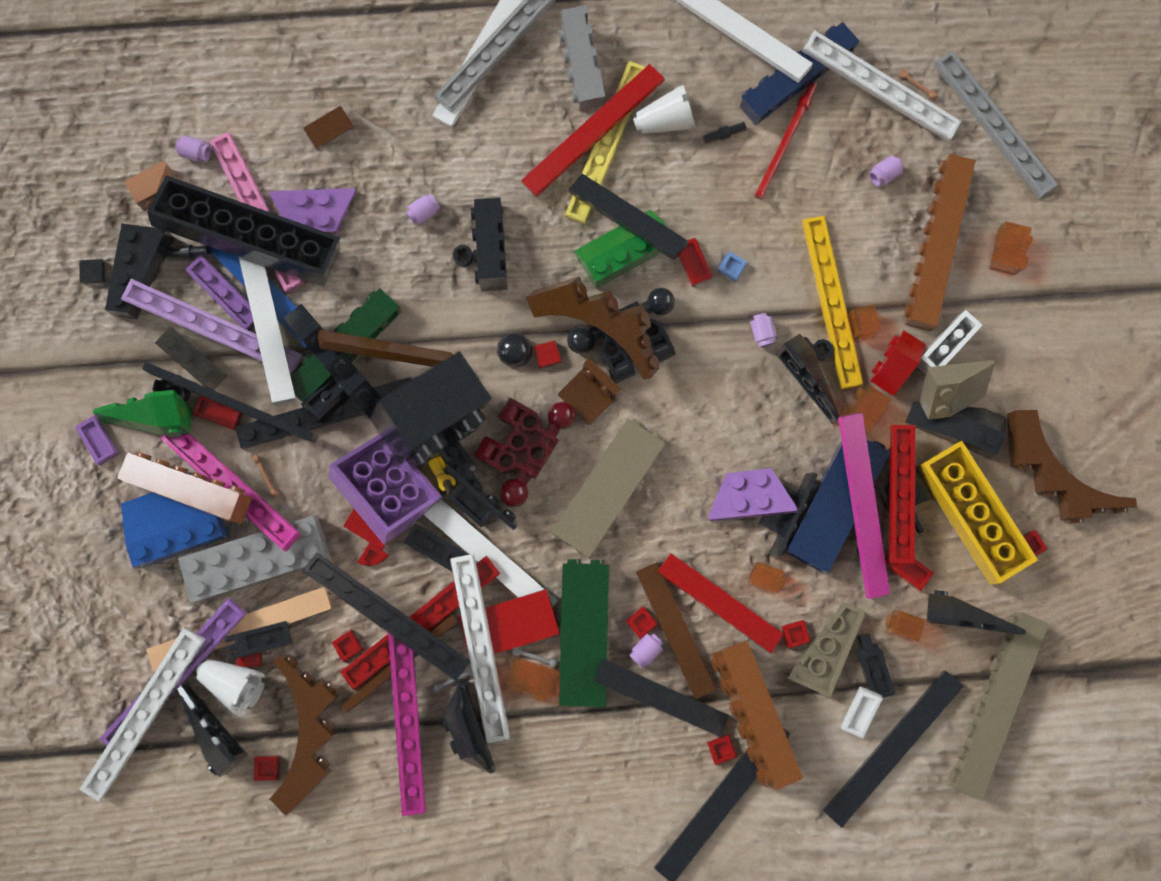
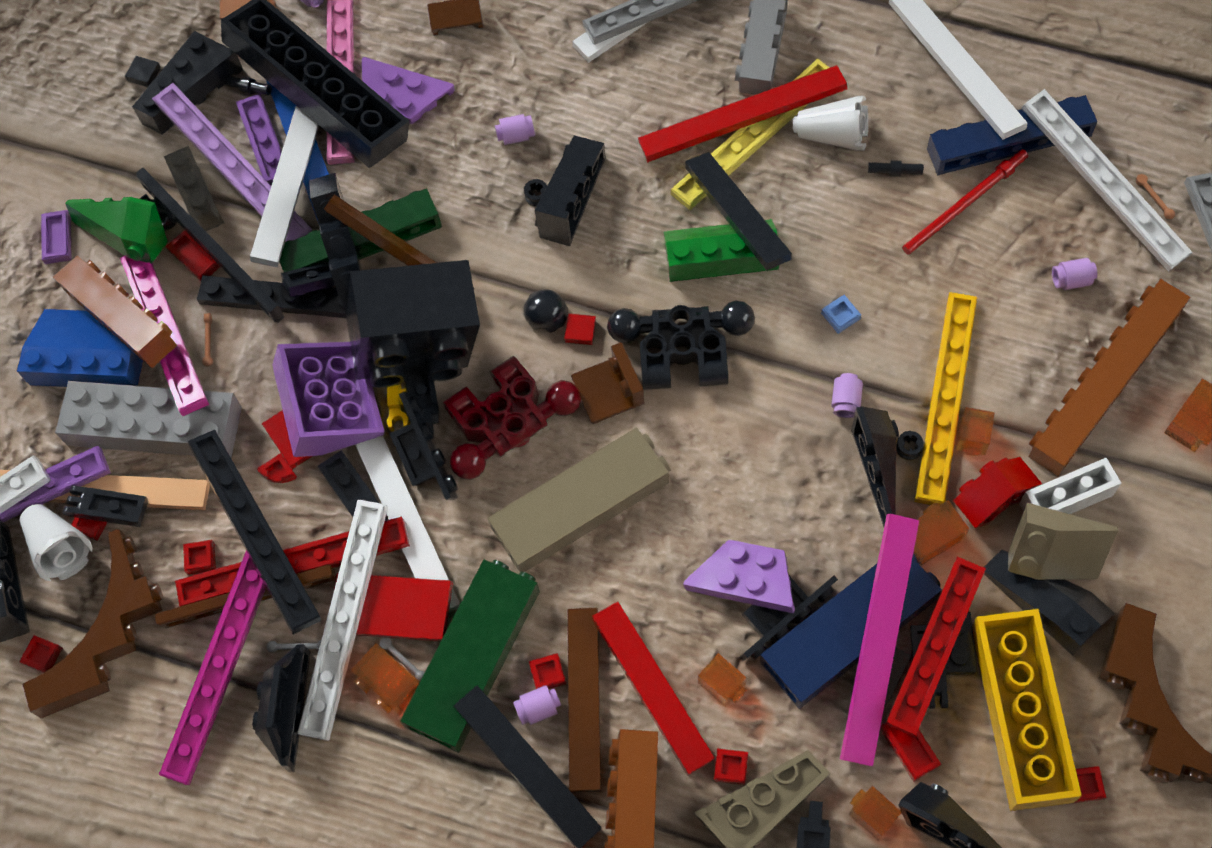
camera: 35 degrees right, 15 degrees down
reddish brown arch [526,276,660,380] -> none
red tile [678,237,713,287] -> none

